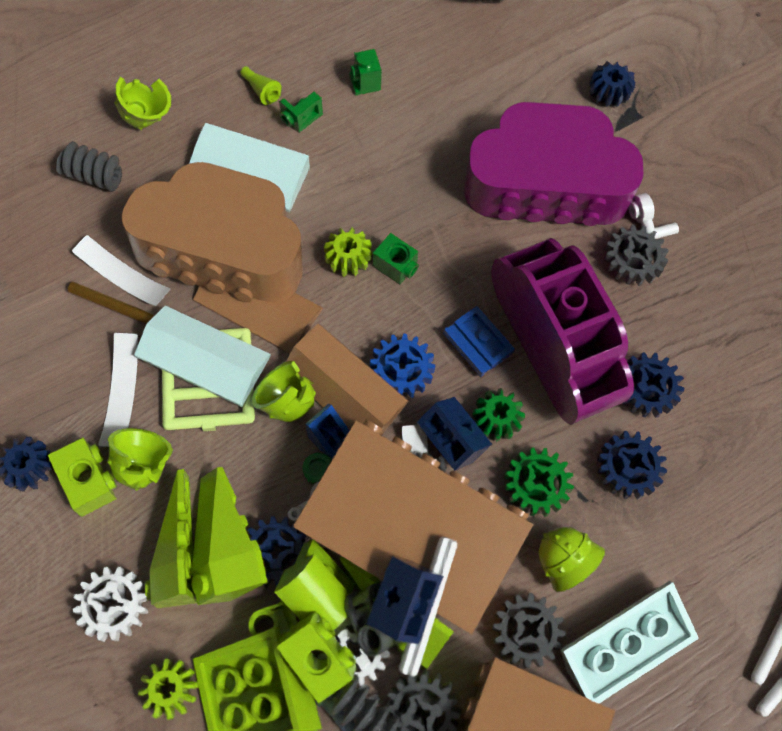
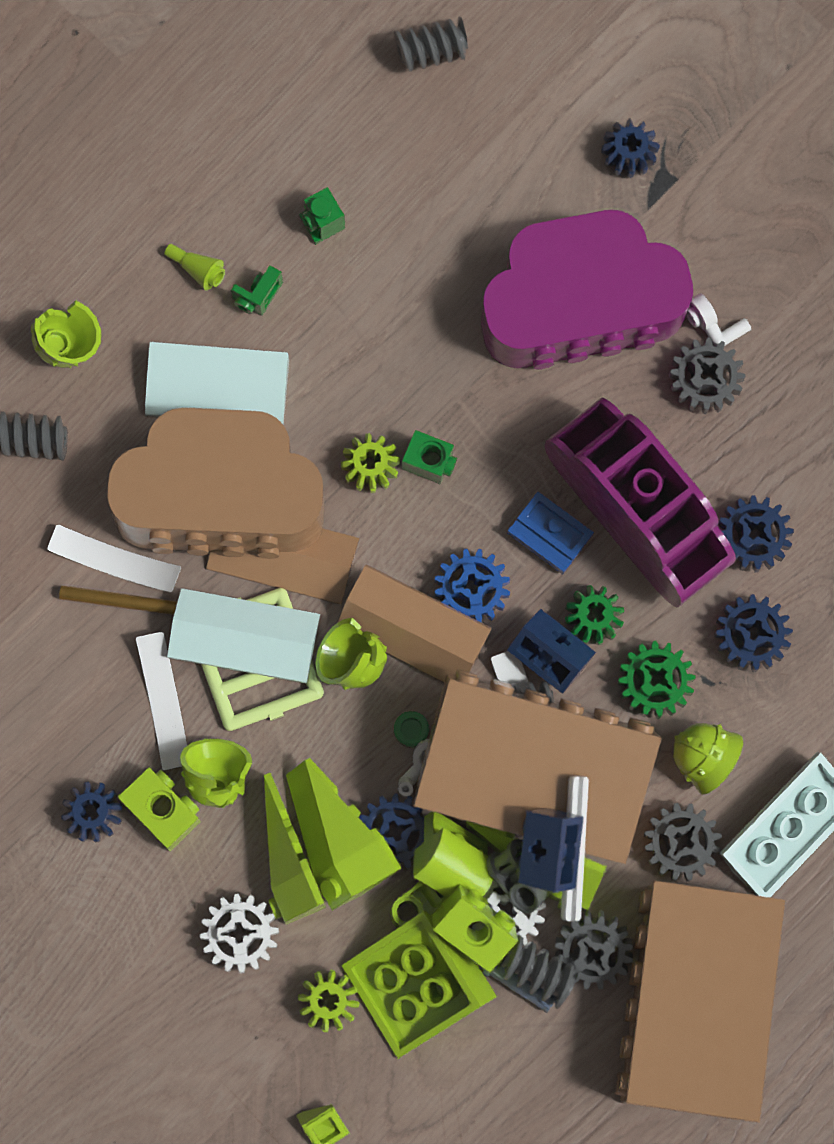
camera: 15 degrees left, 10 degrees up
blue slope [305,404,350,460] -> none

